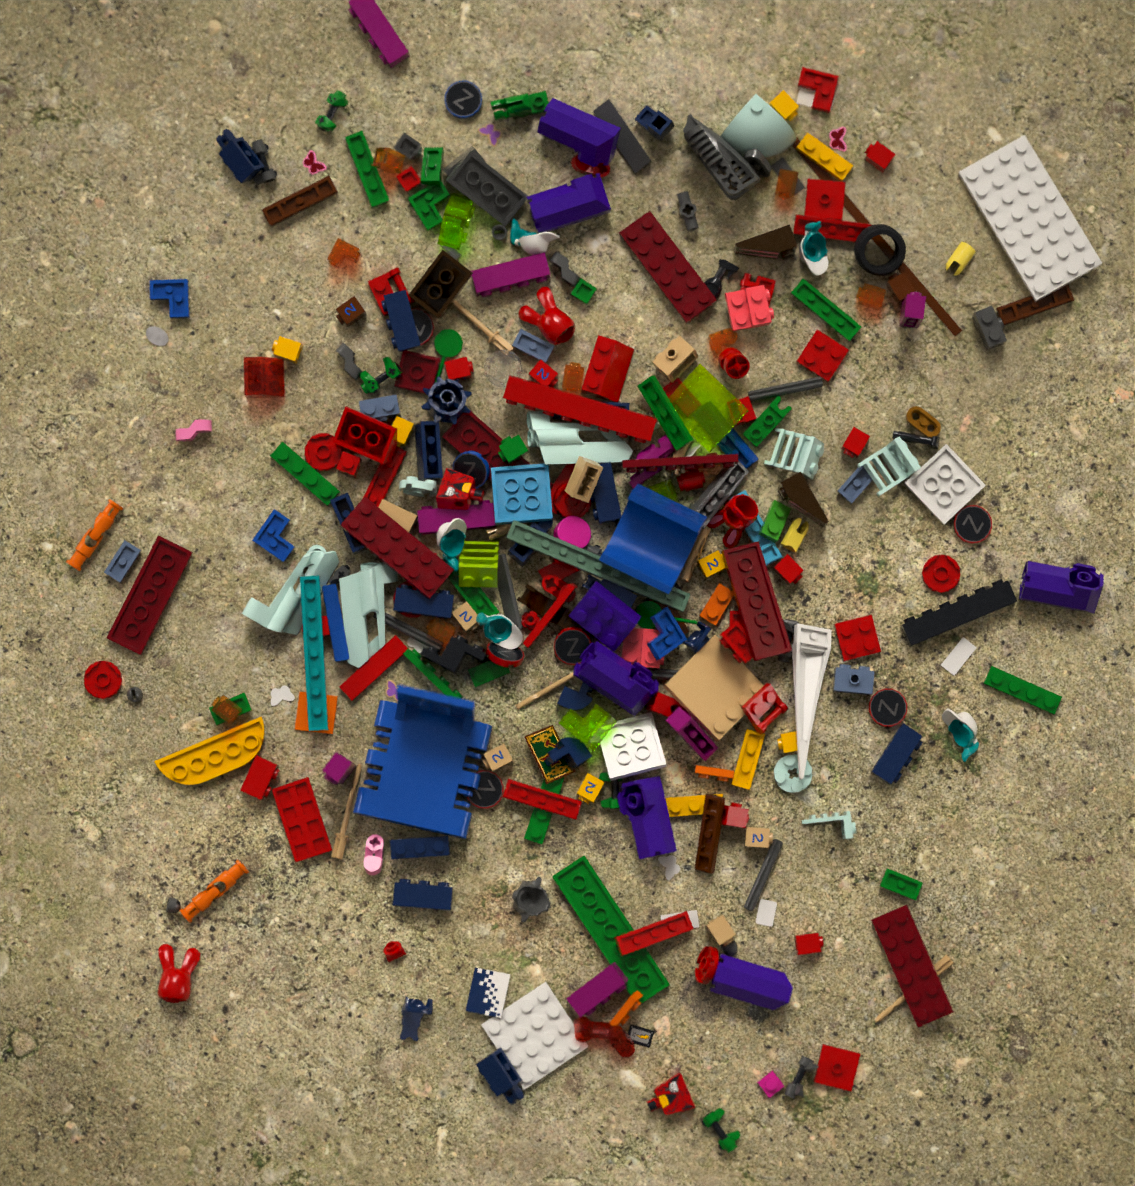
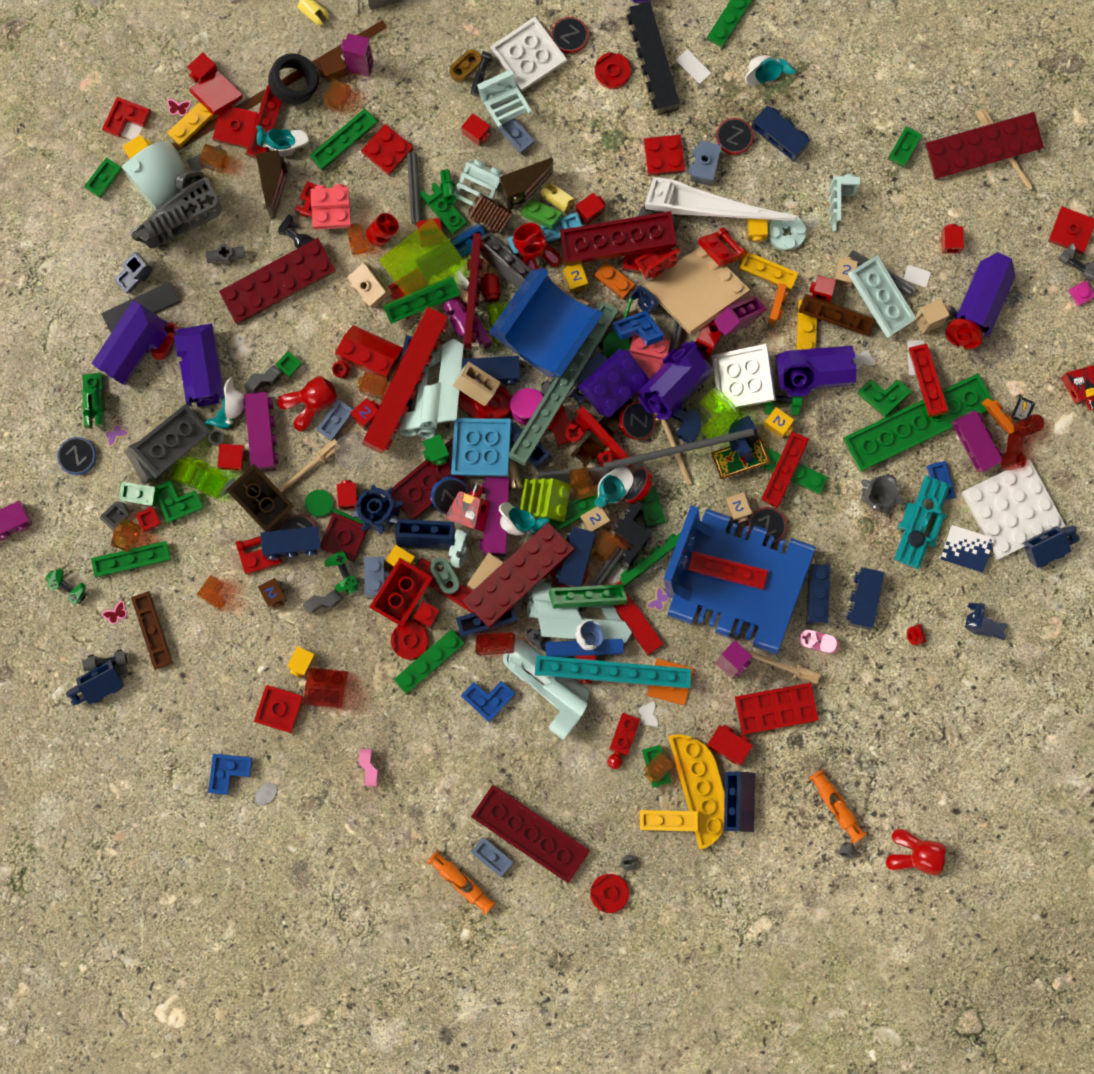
camera: 85 degrees left, 5 degrees down
none -> green plate [84,157,122,199]
none -> tile [189,71,242,116]
none -> red piece [217,444,246,471]
none -> red plate [254,685,303,734]
none -> red plate [332,360,350,378]
none -> sand green plate [430,558,459,595]
none -> green axle [440,169,456,203]
none -> reddish brown brick [468,193,513,234]
none -> clear red plate [475,632,516,655]
none -> green plate [548,584,628,609]
none -> clear orange brick [569,466,596,500]
none -> medium blue hair [575,619,603,650]
none -> dark grey piece [603,428,754,471]
none -> red plate [607,713,640,770]
none -> yellow plate [640,810,699,831]
none -> red tile [688,551,768,590]
none -> dark blue brick [724,771,755,832]
none -> light aqua plate [847,255,917,338]
none -> green plate [857,379,912,418]
none -> teal piece [893,475,950,570]
none -> blue tile [926,461,956,500]

